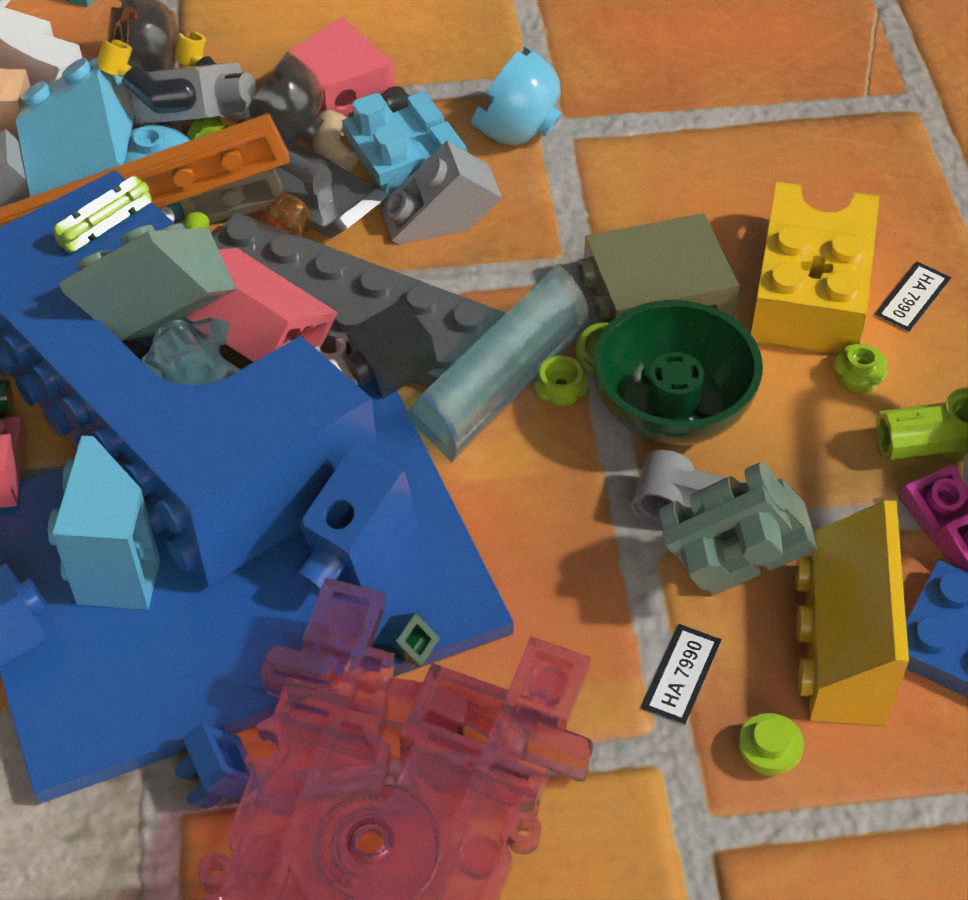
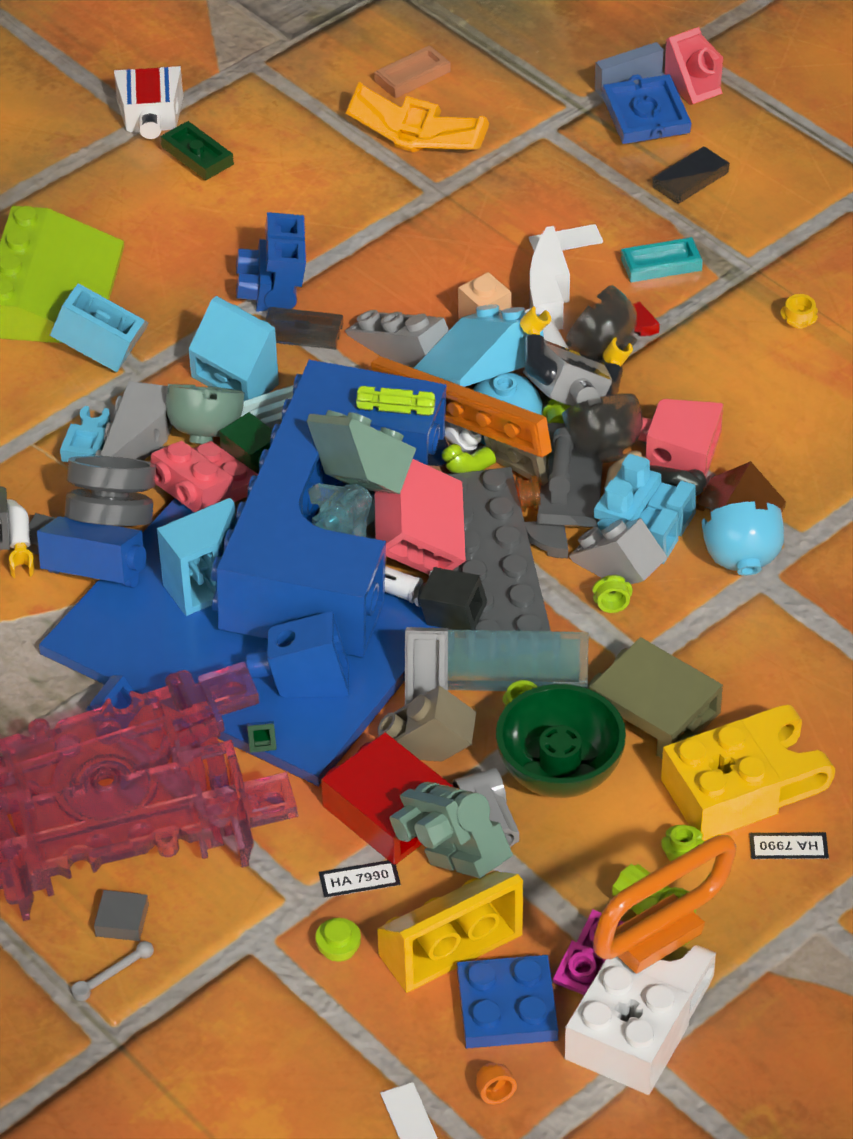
camera: 55 degrees right, 5 degrees down
none -> red brick [321,732,455,865]
none -> dark tan slope [378,685,476,762]
none -> light grey tile [405,627,449,705]
none -> dark grey tile [525,521,568,558]
none -> lime plate [592,575,633,613]
none -> reddish brown slope [696,461,786,512]

